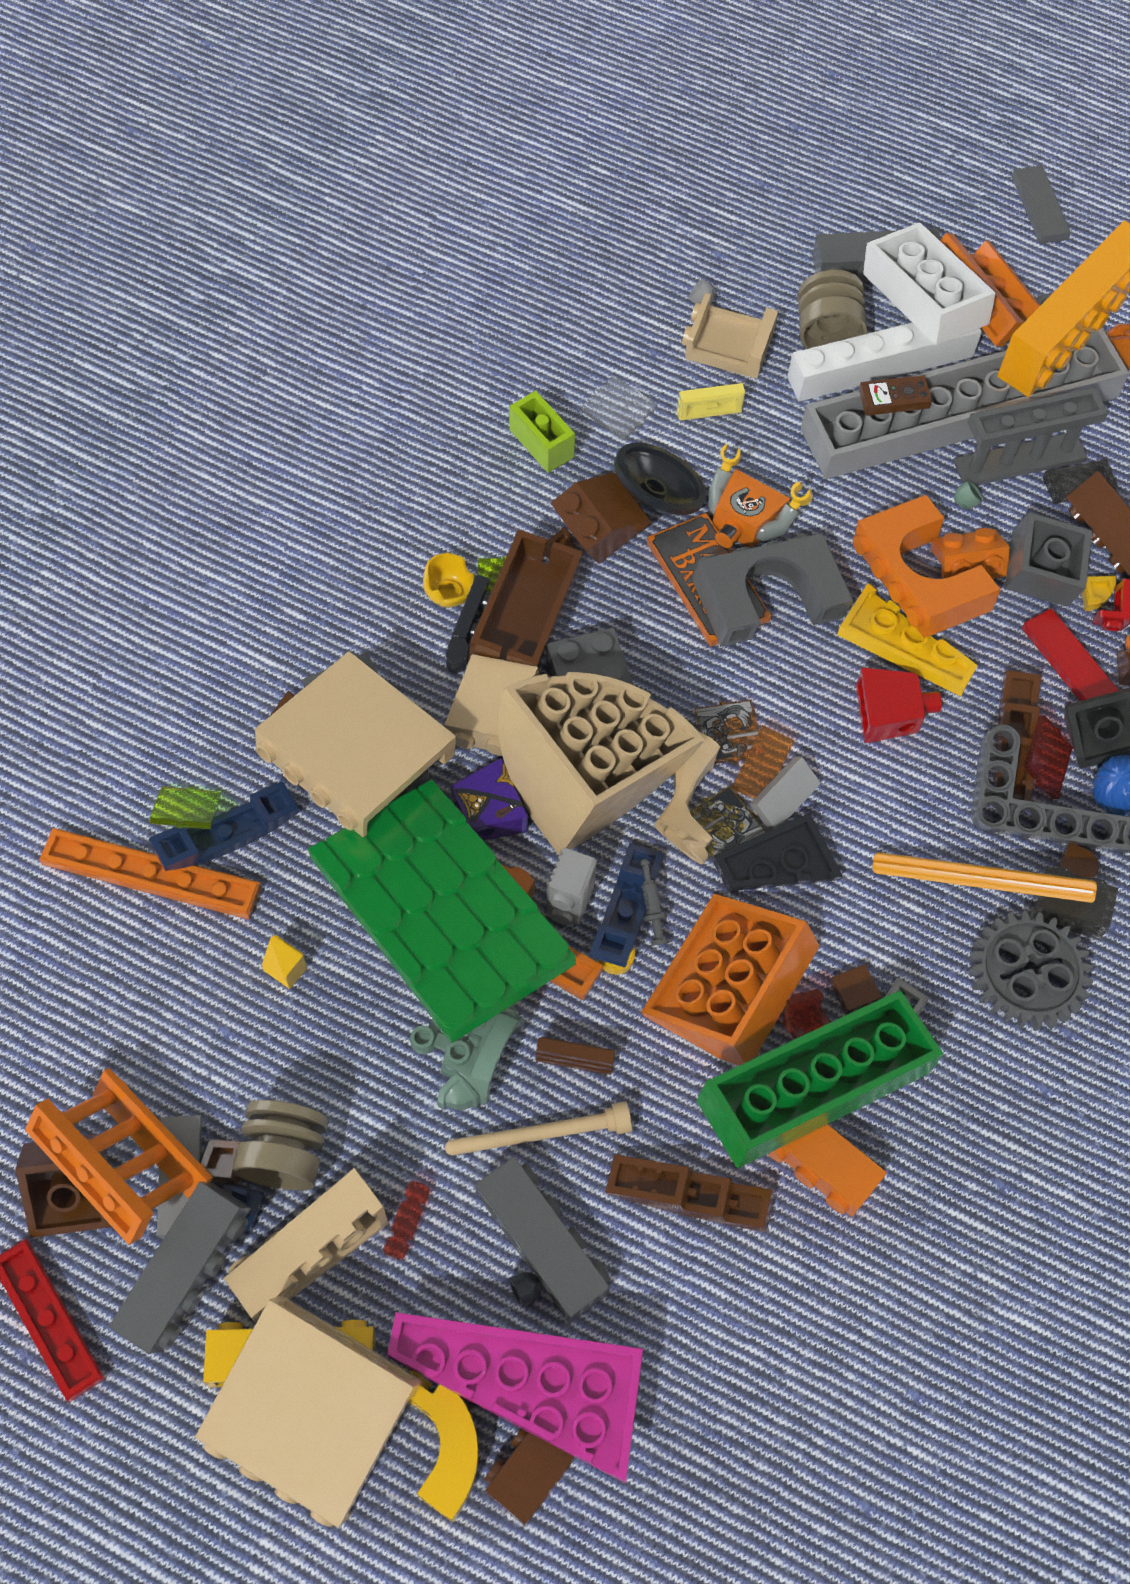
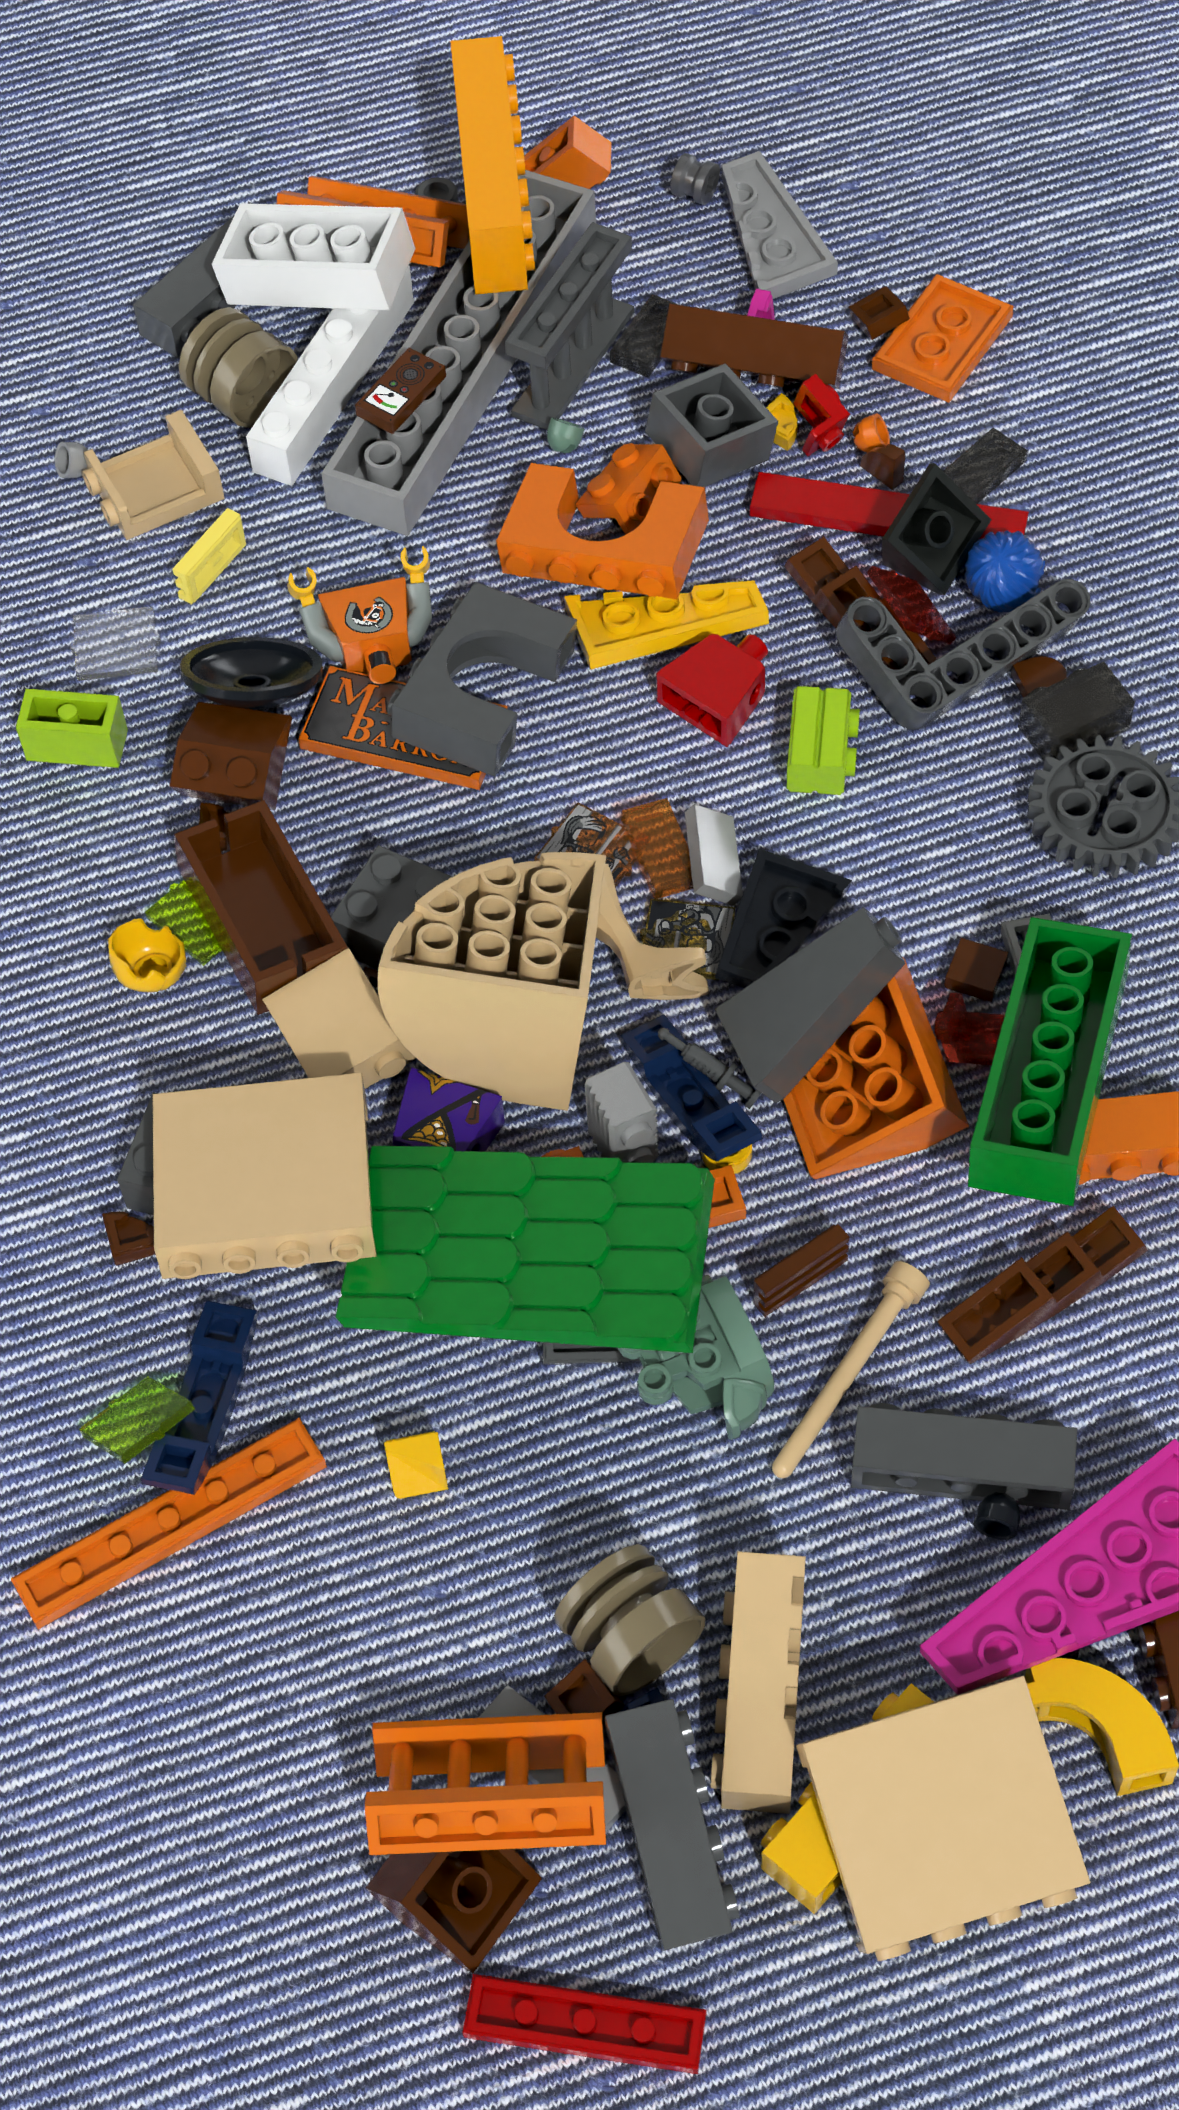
camera: 40 degrees left, 5 degrees down
clear red axle [383,1181,430,1260] -> none
black hinge [446,575,491,674] -> none
light orange axle [872,852,1097,903] -> none
dark grey tile [1011,165,1071,244] -> none
none -> dark grey slope [715,907,906,1104]
none -> lime brick [787,686,860,795]

